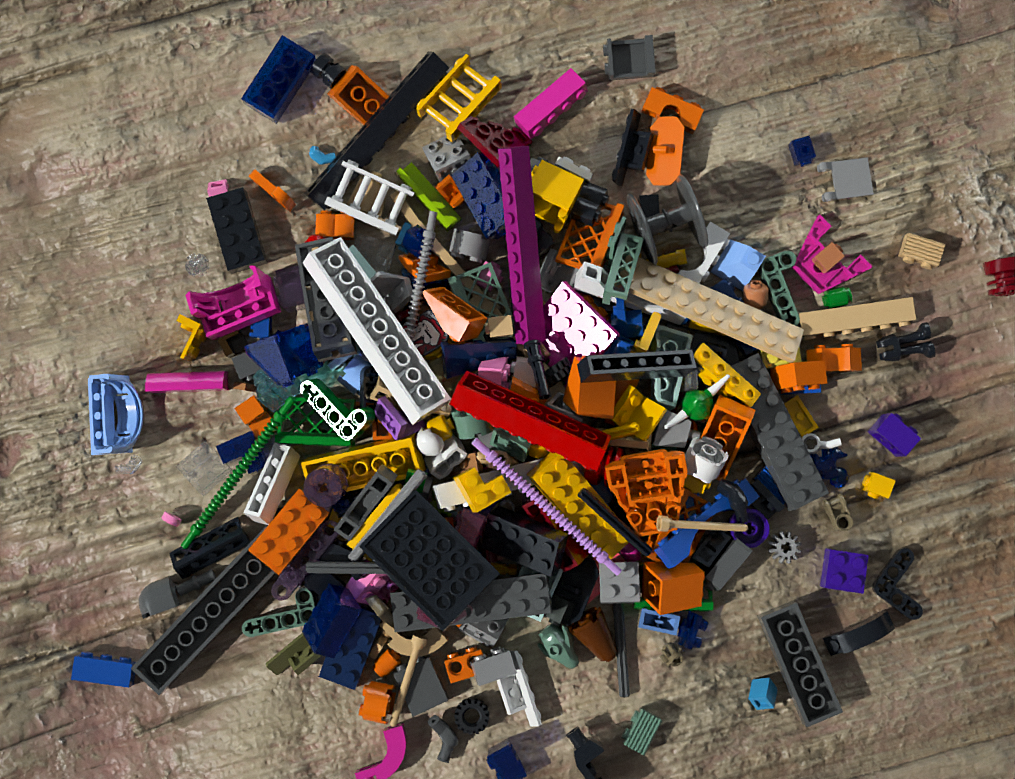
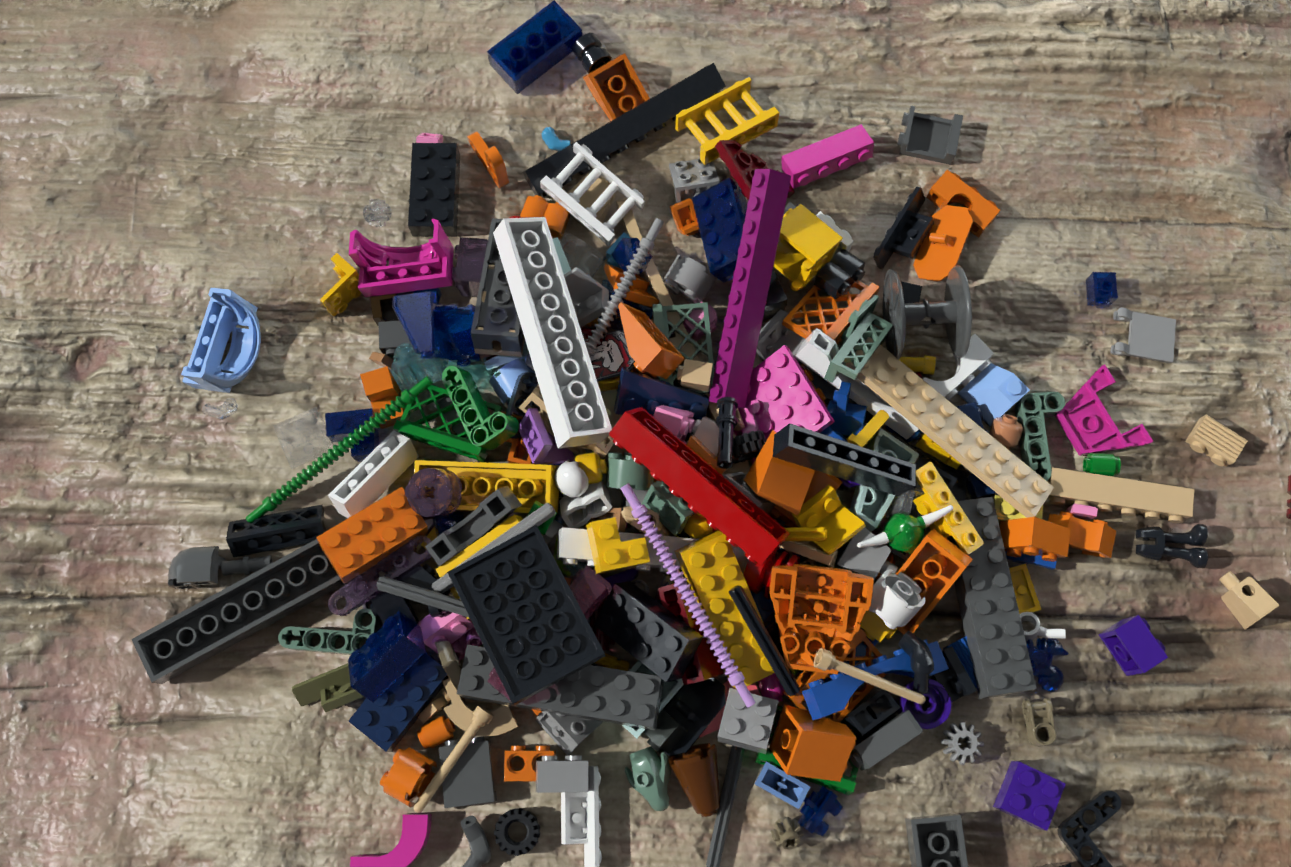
camera: 20 degrees right, 10 degrees down
blue brick [71,652,136,688] -> none
dark pink brick [145,371,228,393] -> none
bright pink tile [161,511,182,527] -> none
lime fence [396,162,462,232] -> none
nougat brick [811,242,845,274] -> none
yellow brick [862,472,896,499] -> none
none -> bright pink tile [1066,504,1098,520]
none -> tan torso [1219,571,1279,630]

